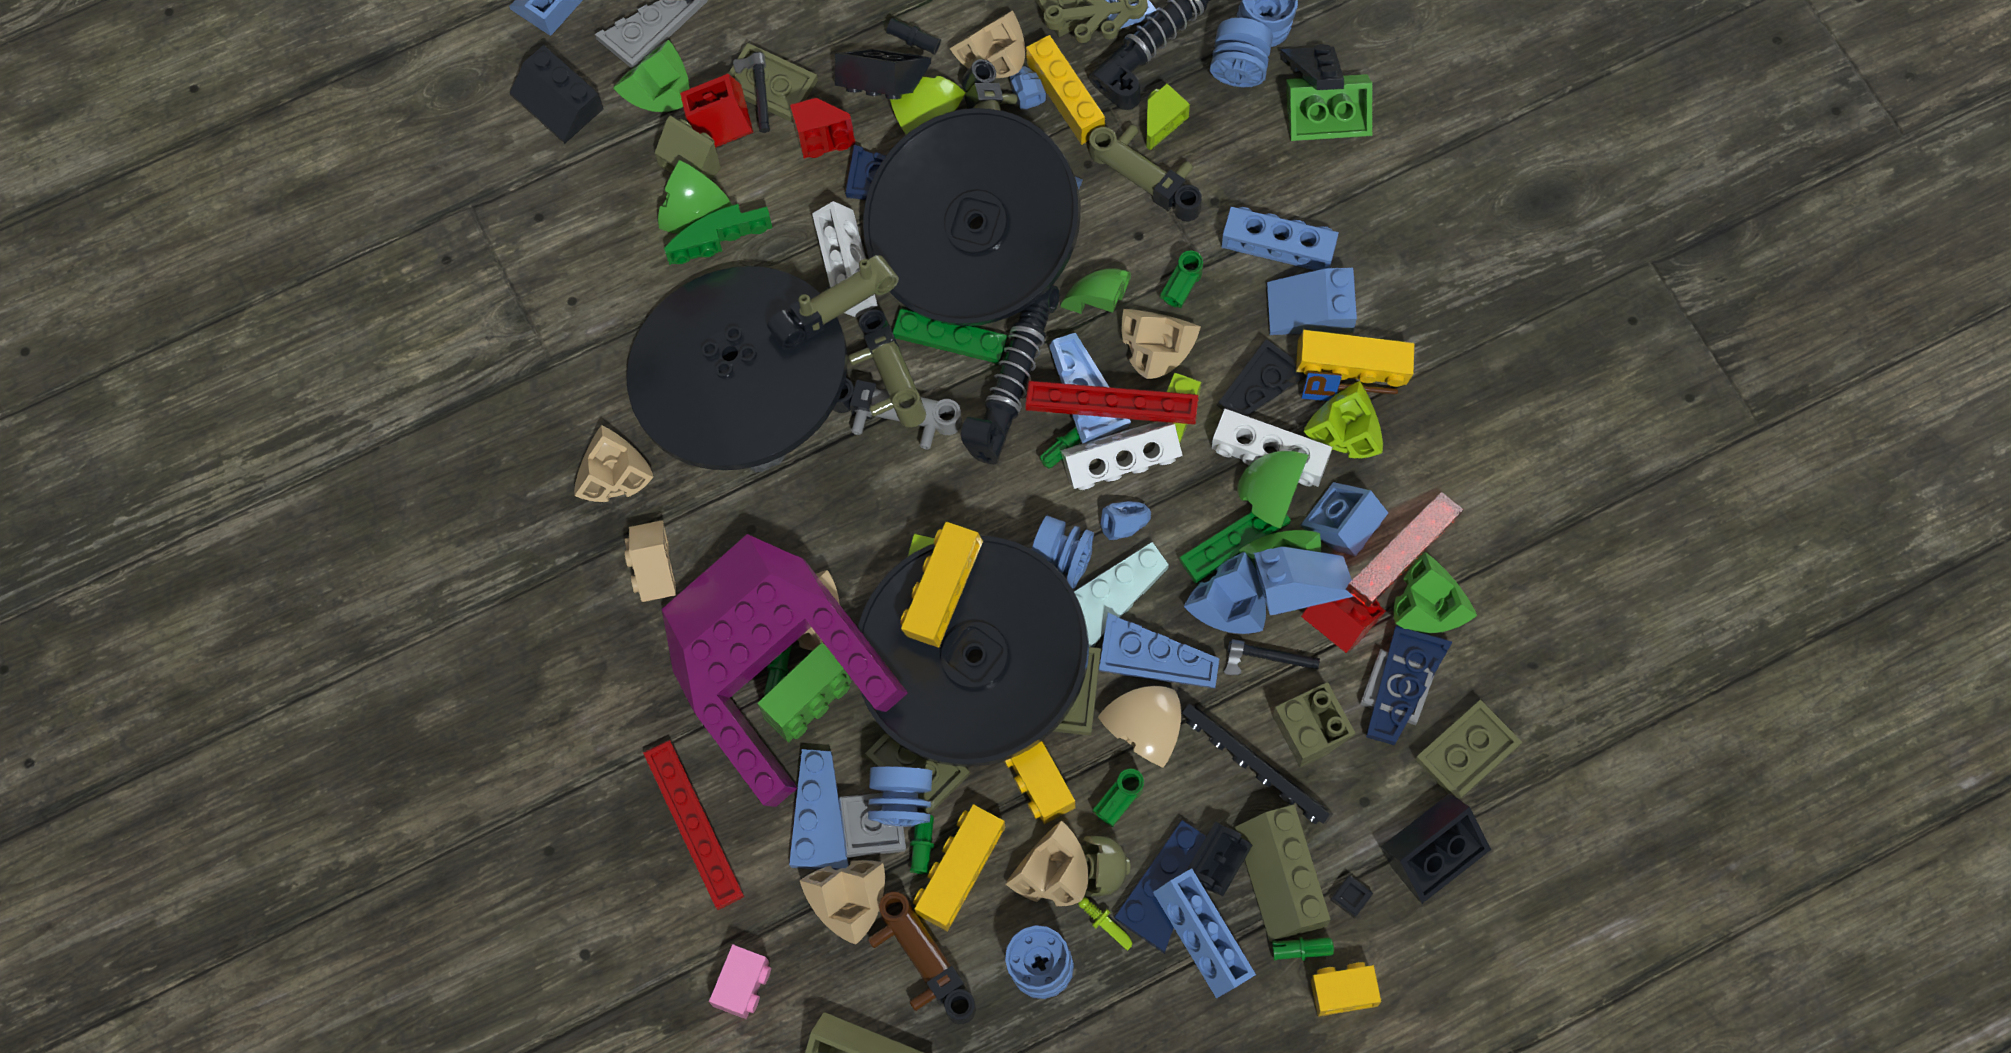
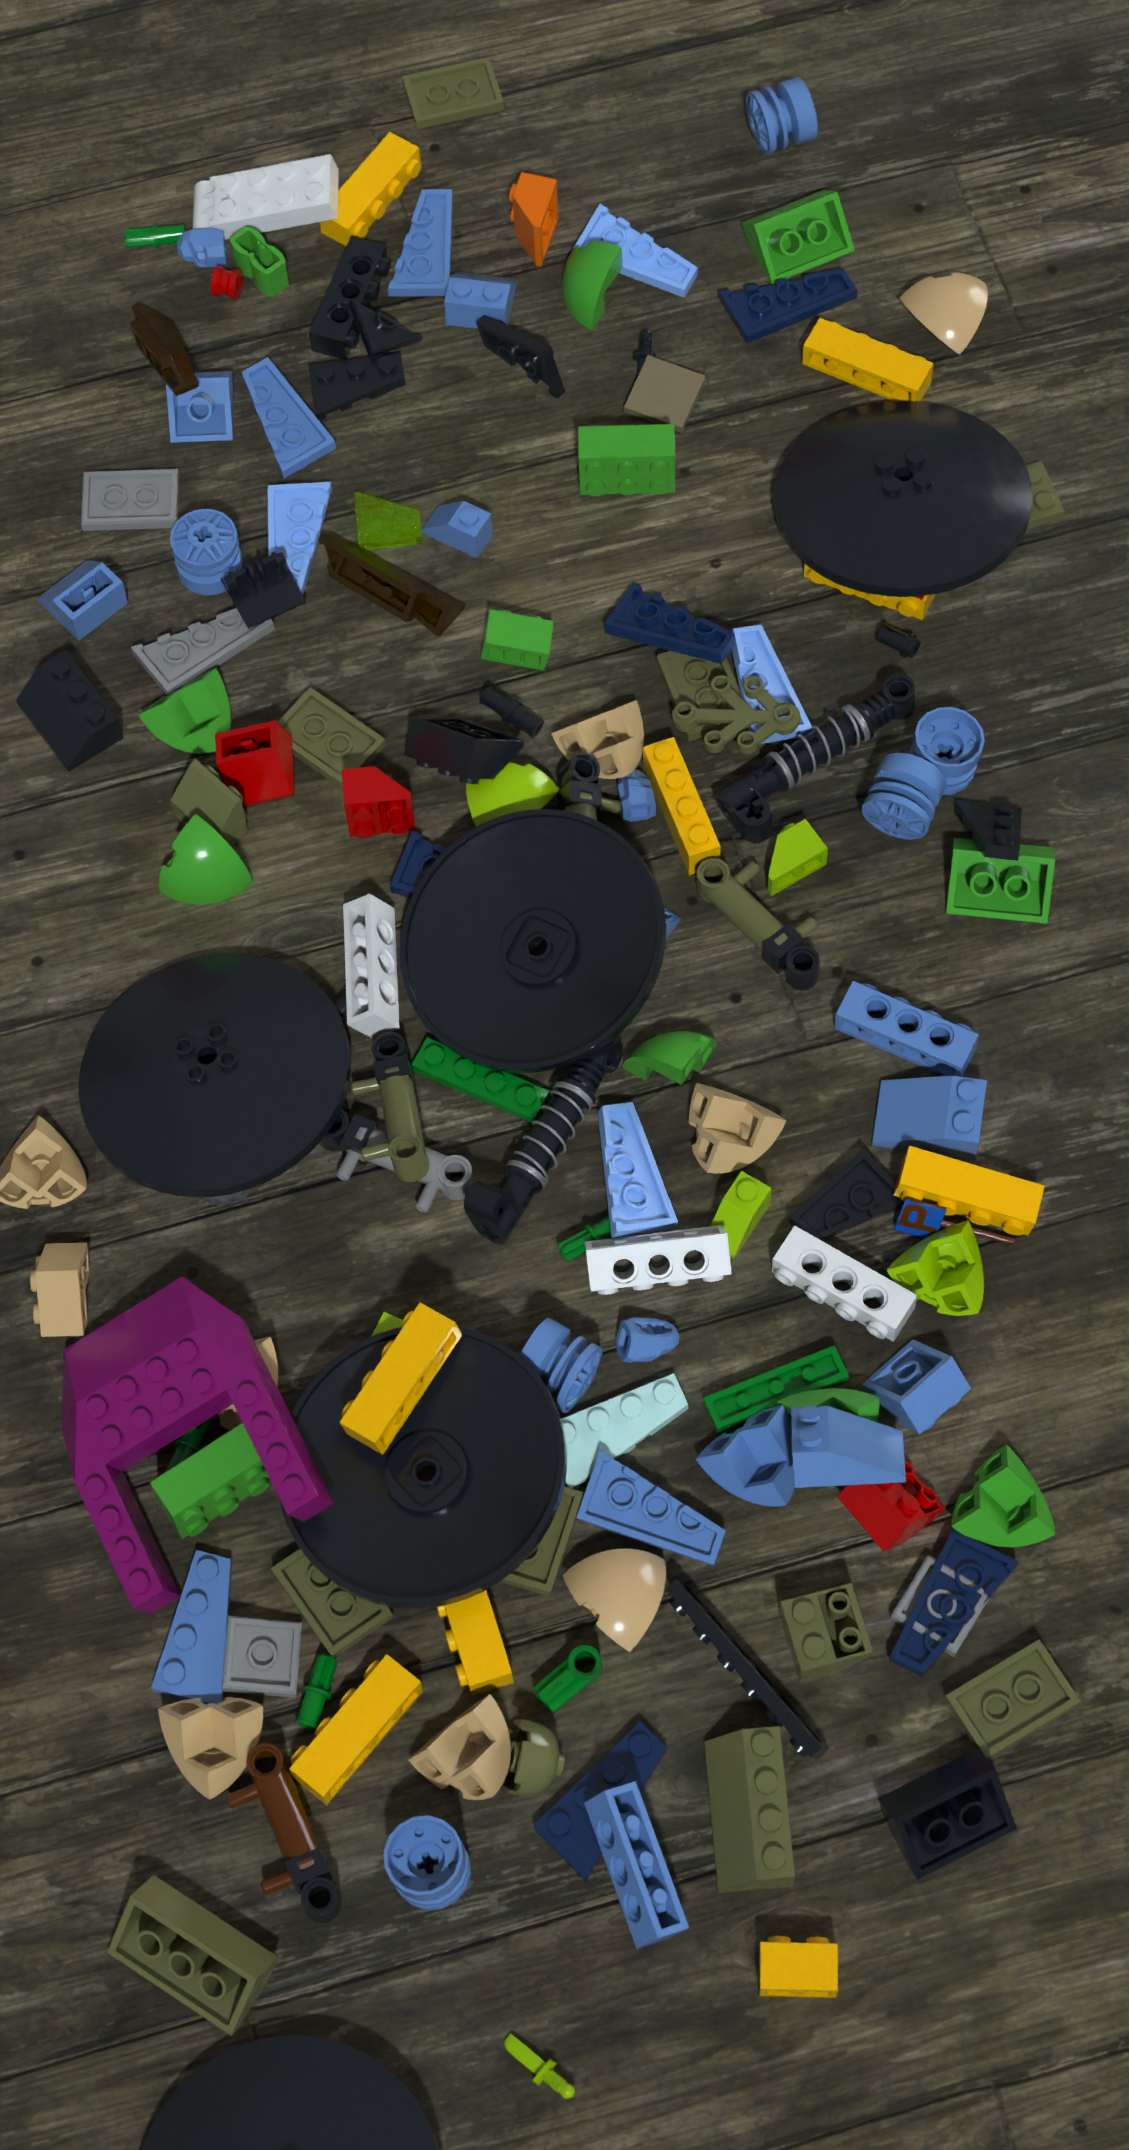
camera: 10 degrees right, 5 degrees down
red tile [643,740,744,910] -> none
green slope [664,204,773,265] -> none
bright pink brick [709,945,771,1019] -> none
black piece [733,52,770,133] -> none
olive piece [767,255,899,350] -> none
medium blue wheel [868,767,932,827] -> none
red tile [1025,381,1199,425] -> none
lime piece [1078,897,1132,951] -> none
green piece [1160,251,1203,308] -> none
black hinge [1186,822,1253,896] -> none
black piece [1224,639,1320,675] -> none
bright green brick [1237,451,1309,529] -> none
green axle [1272,936,1334,961] -> none
black tile [1331,875,1374,918] -> none
clear red tile [1346,492,1464,608] -> none

